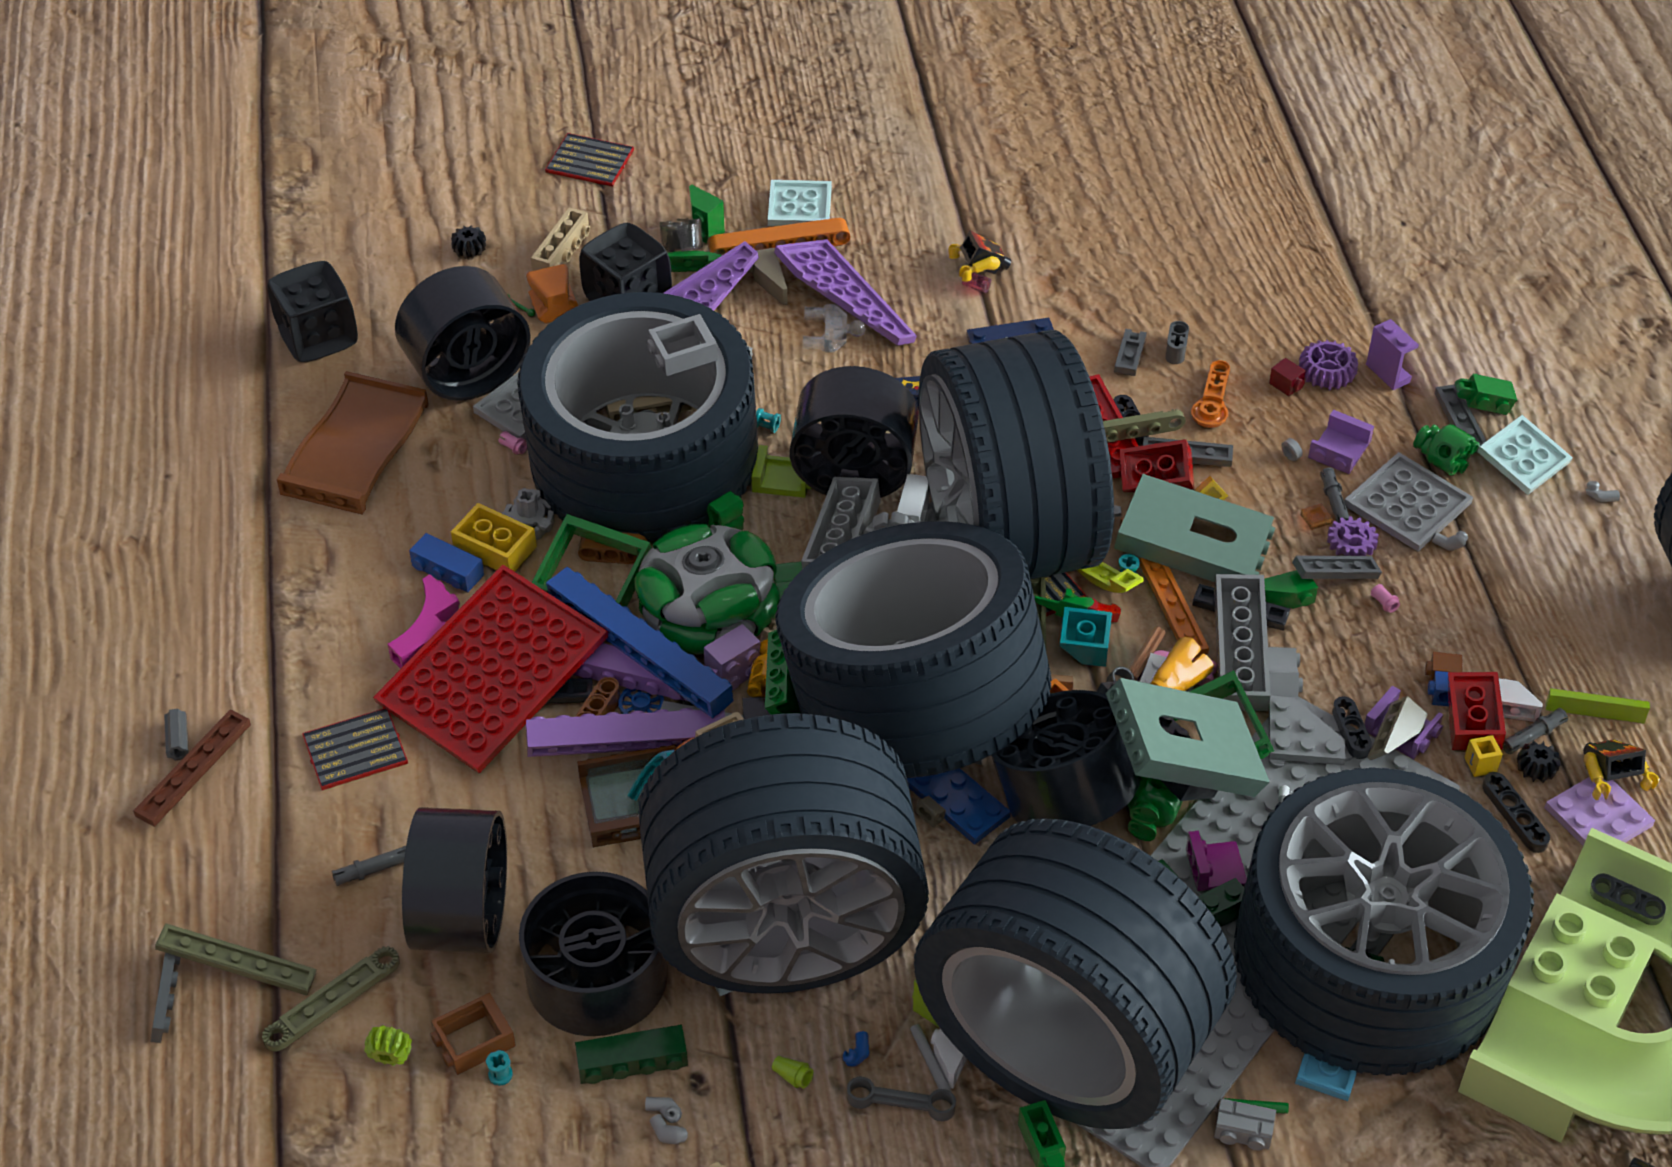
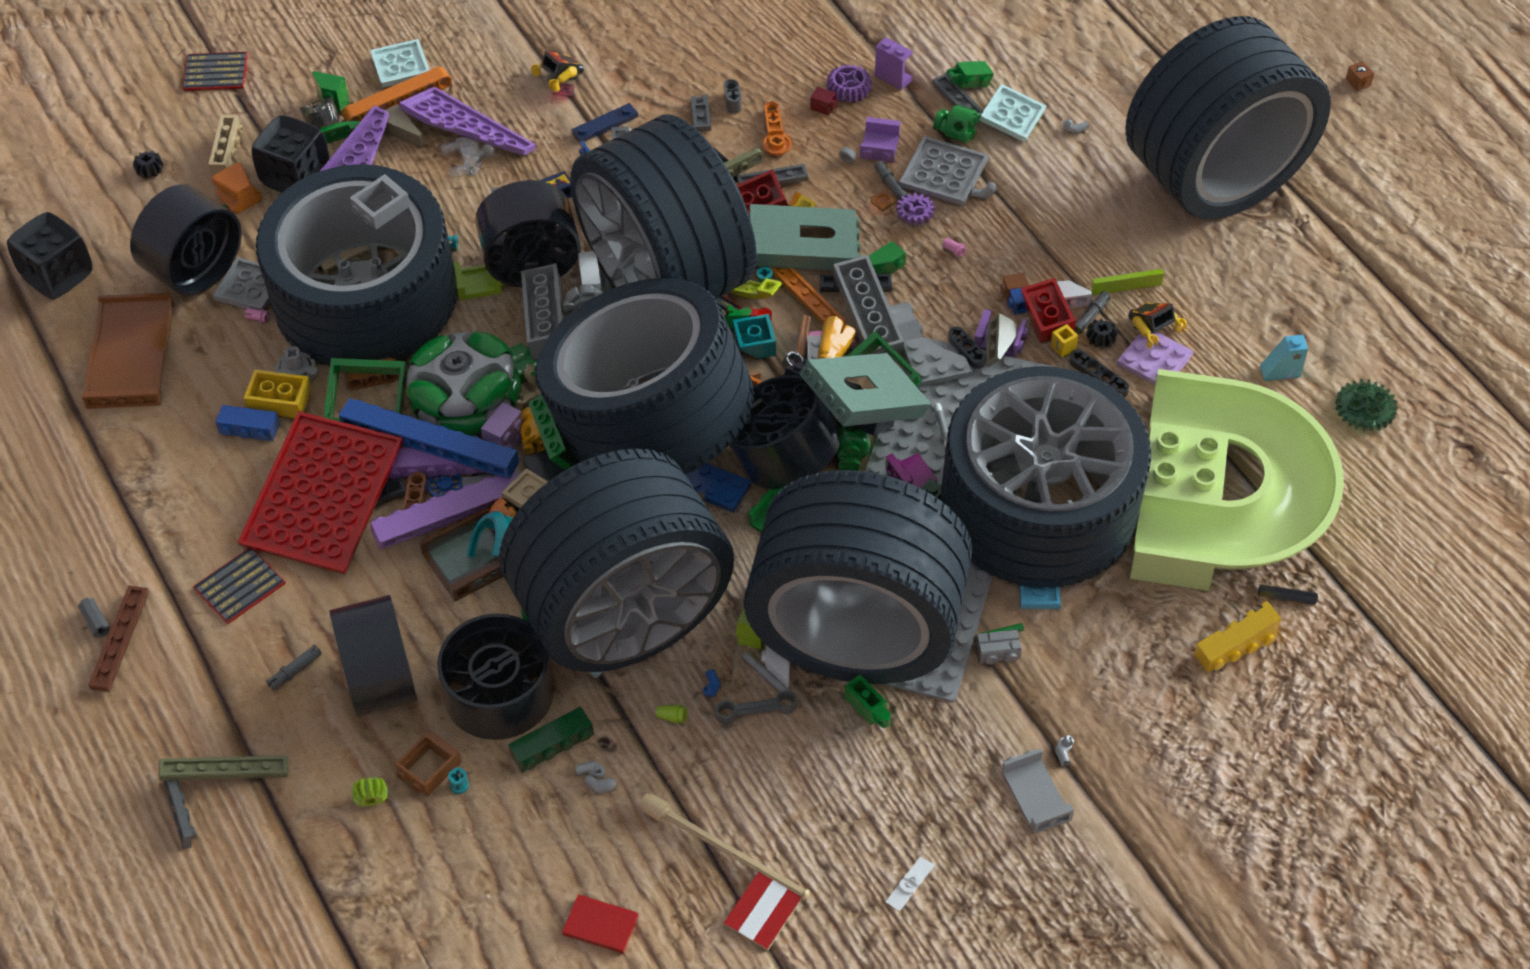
camera: 20 degrees left, 5 degrees up
olive plate [262,946,400,1051] -> none
dark pink arch [388,574,460,669] -> none
green brick [707,491,745,531] -> none
dark grey plate [1292,555,1382,579] -> none
black beam [1590,873,1666,925] -> none

